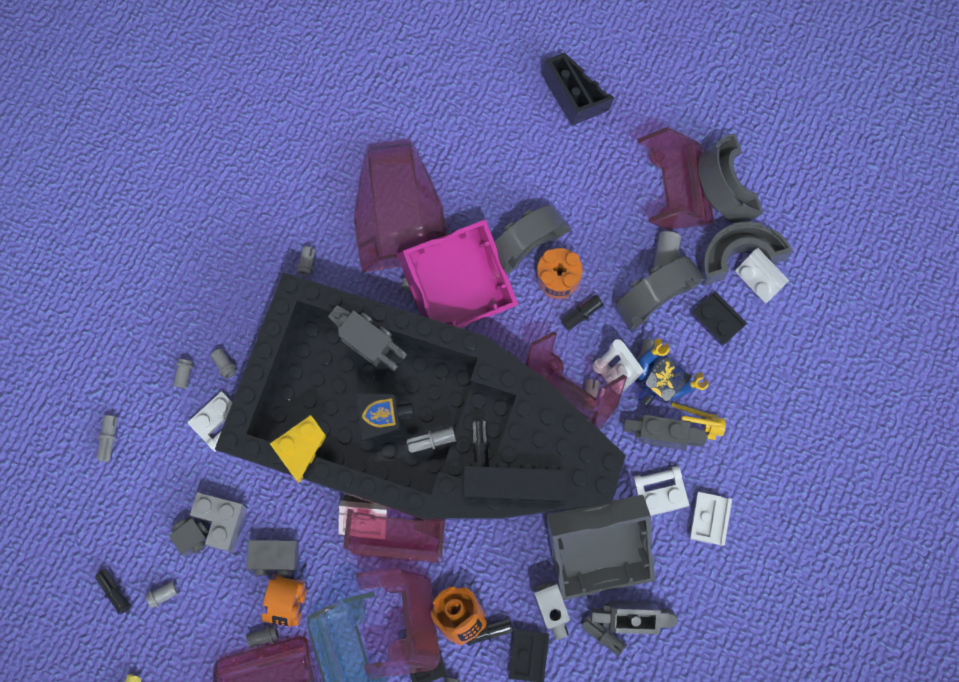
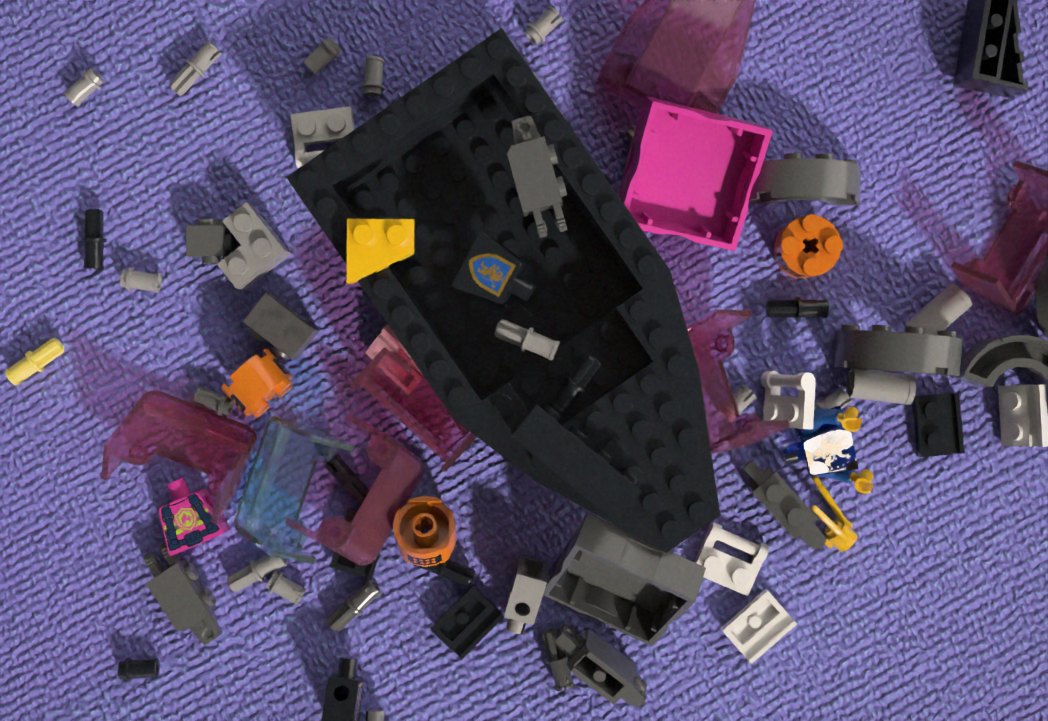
camera: 30 degrees right, 15 degrees up
none -> light grey pin [64,68,104,107]
none -> black axle [323,453,376,509]
none -> light grey pin [846,368,916,405]

